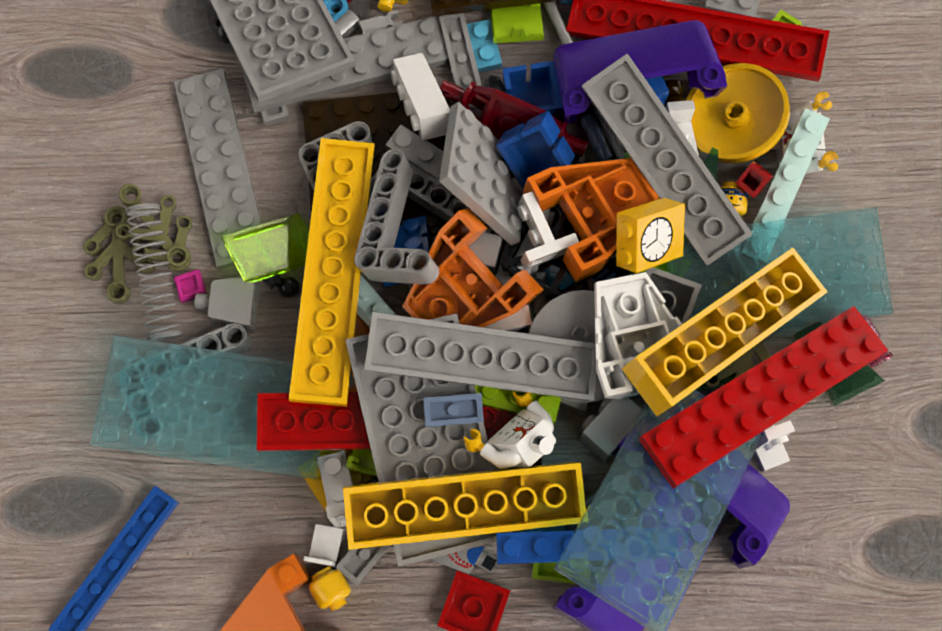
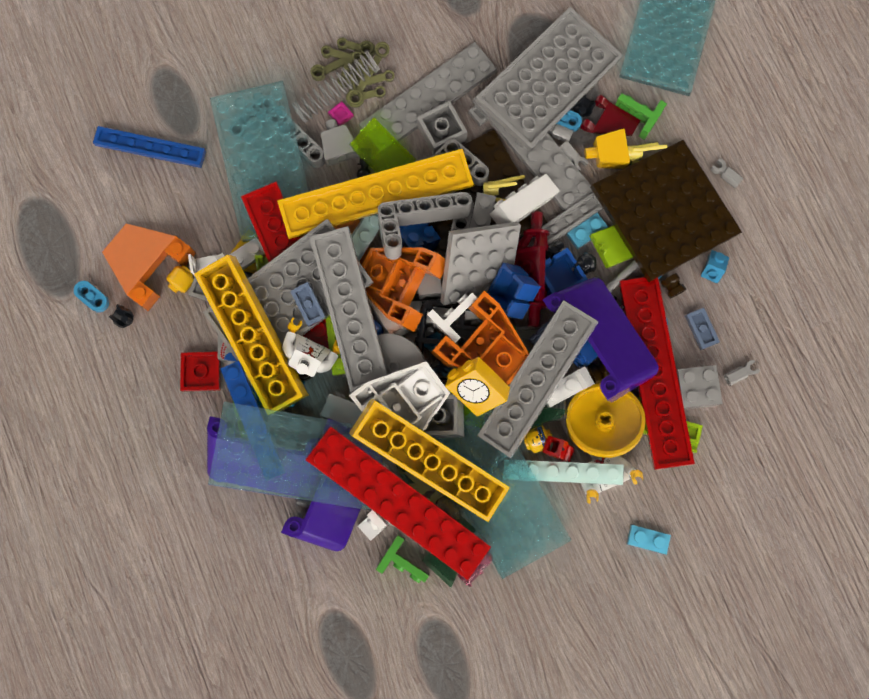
camera: 65 degrees right, 5 degrees up
none -> bright green bracket [376,535,429,583]
none -> light grey brick [417,101,467,155]
none -> clear smoke head [436,495,464,522]
none -> light yellow plant [483,175,525,202]
none -> black arm [575,252,596,275]
none -> medium azure plate [627,525,671,555]

